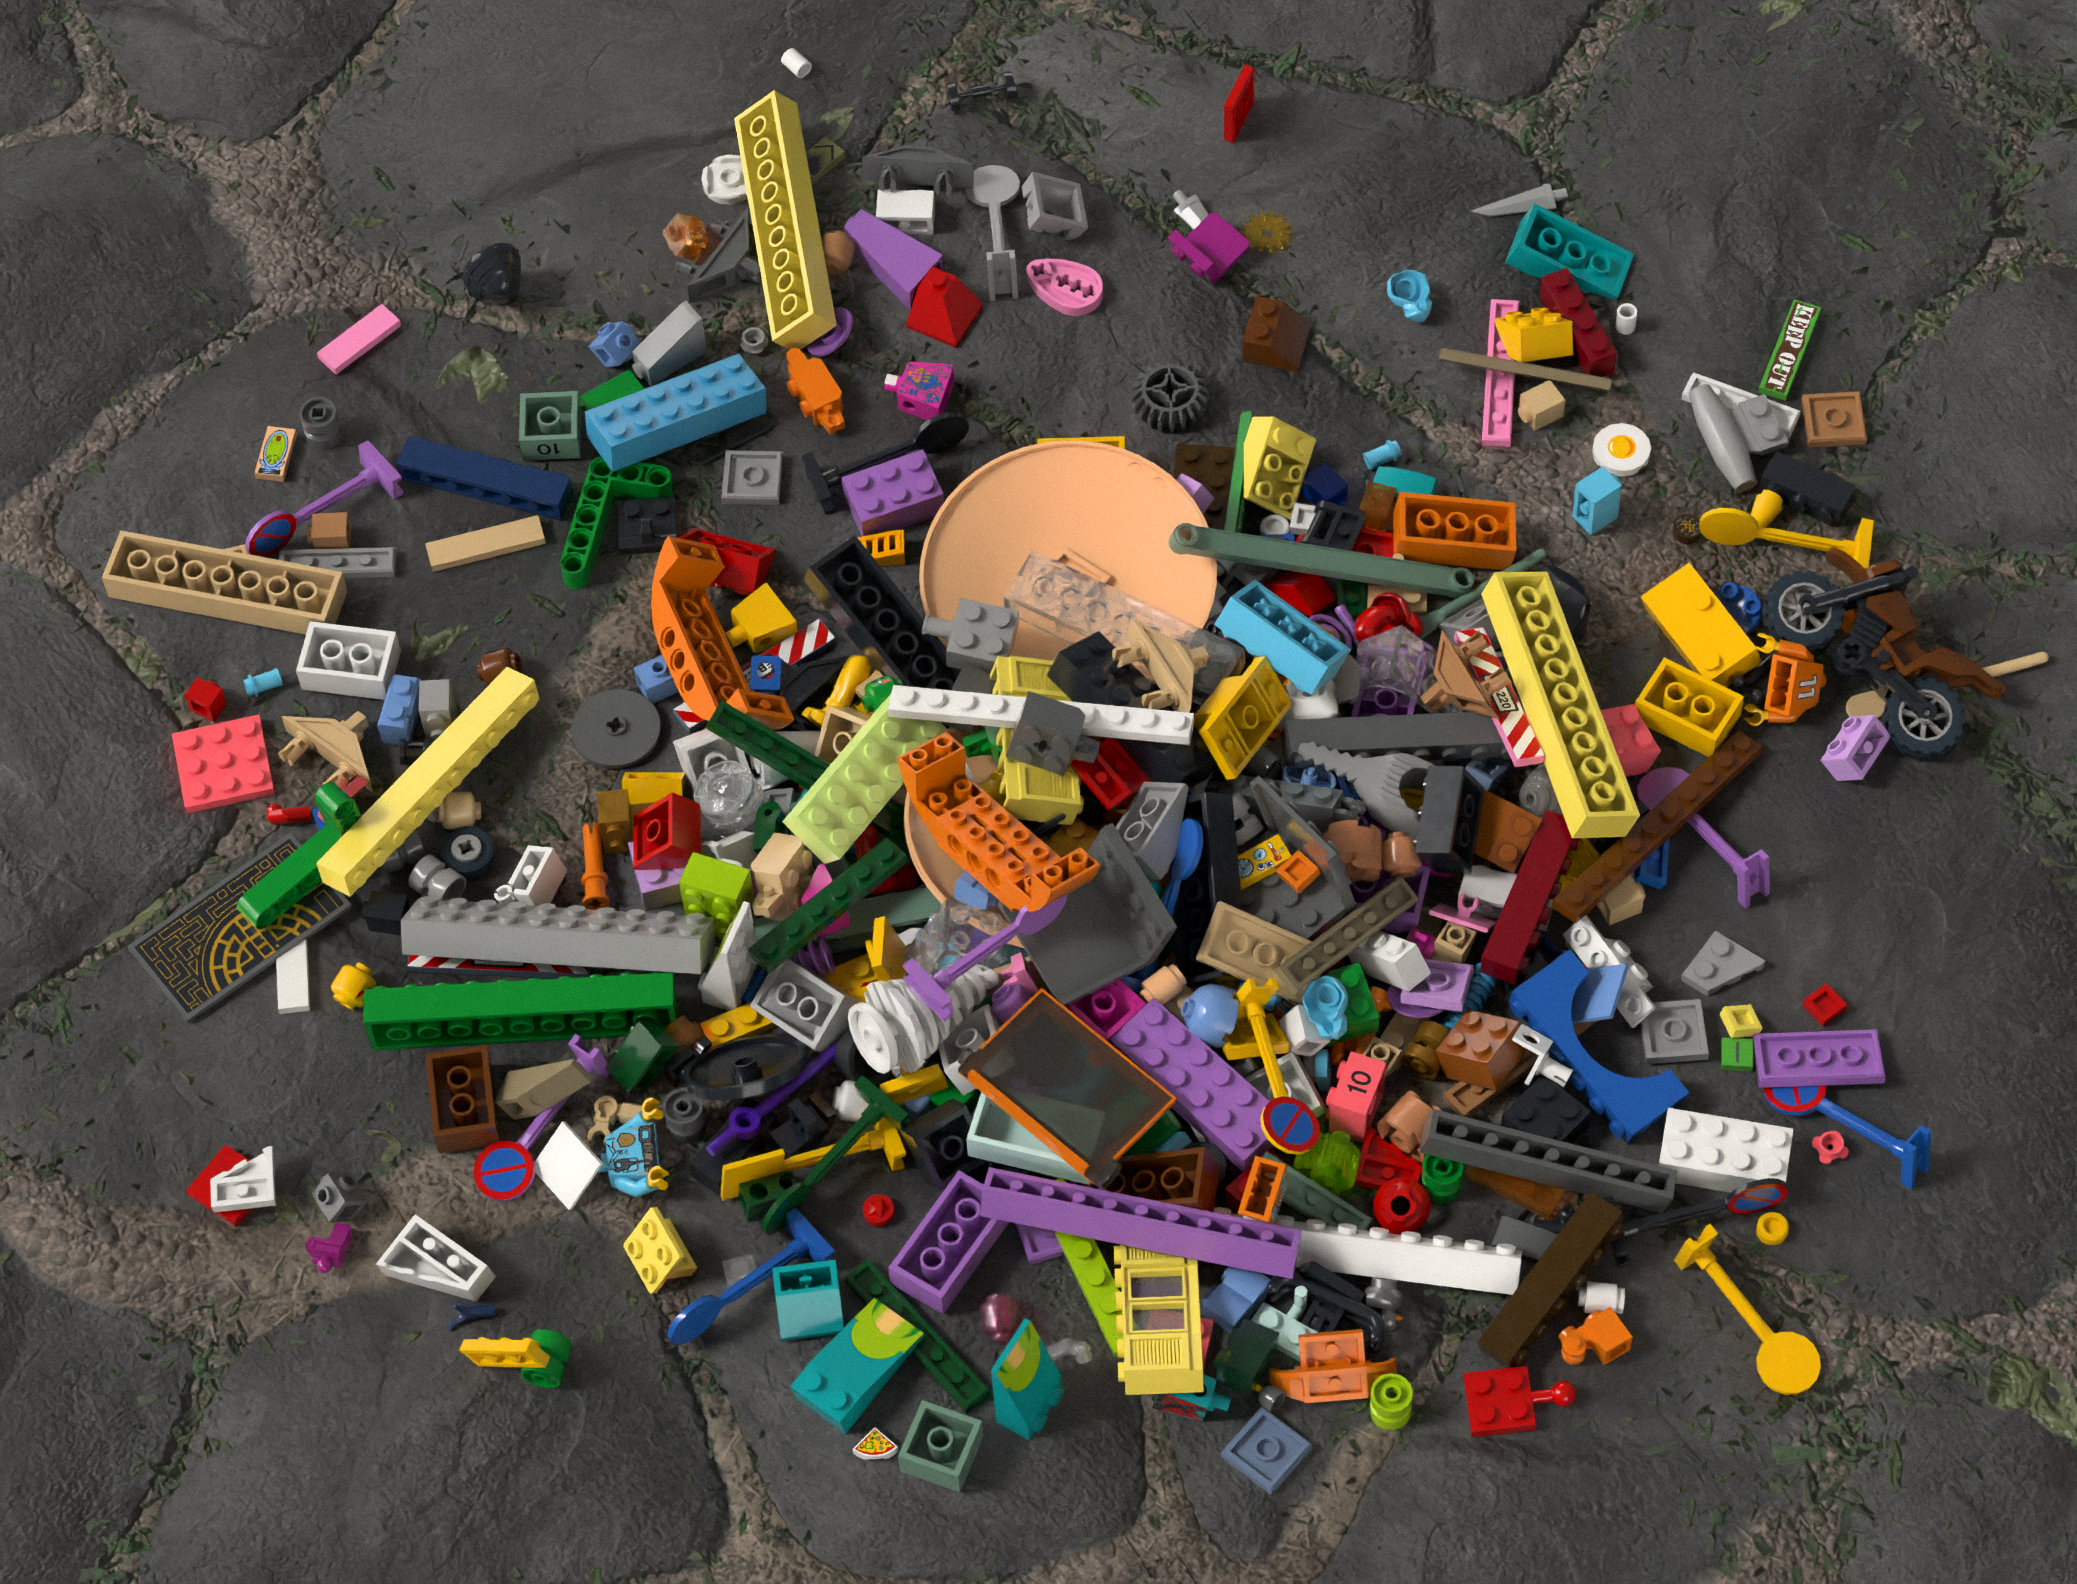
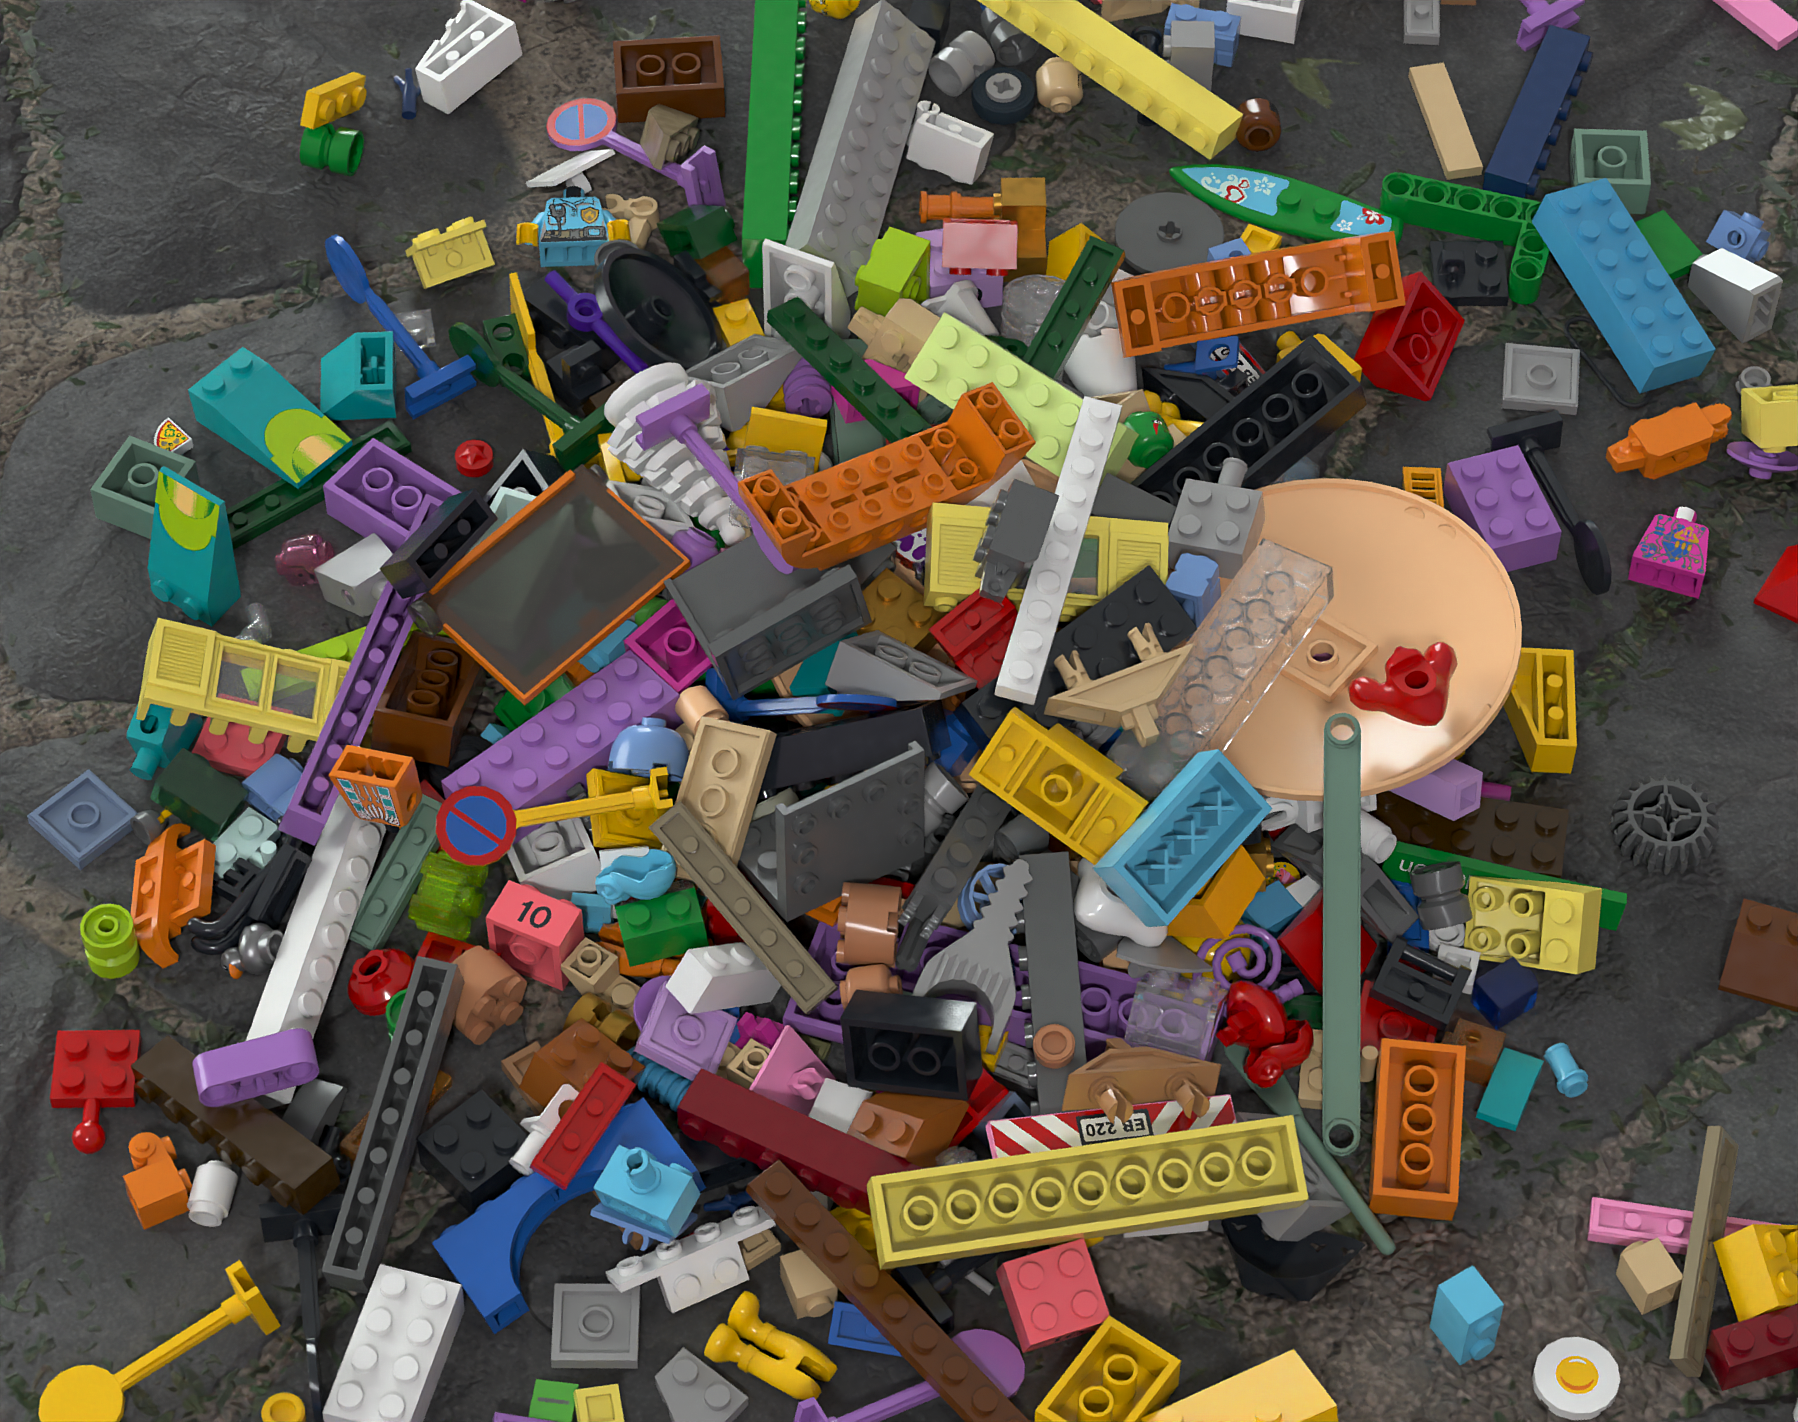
camera: 90 degrees right, 5 degrees down
none -> medium lavender beam [192,1028,319,1107]
none -> light grey torso [314,533,393,617]
none -> black brick [379,488,498,599]
none -> red tile [530,1062,636,1191]
none -> medium azure brick [593,1145,701,1238]
none -> yellow piece [704,1291,837,1400]
none -> nougat tile [1033,1024,1075,1069]
none -> medium blue brick [1165,553,1223,646]
none -> piece [1169,164,1404,246]
none -> yellow tile [1240,224,1282,254]
none -> red head [1348,642,1458,726]
none -> dark grey wheel [1409,861,1473,930]

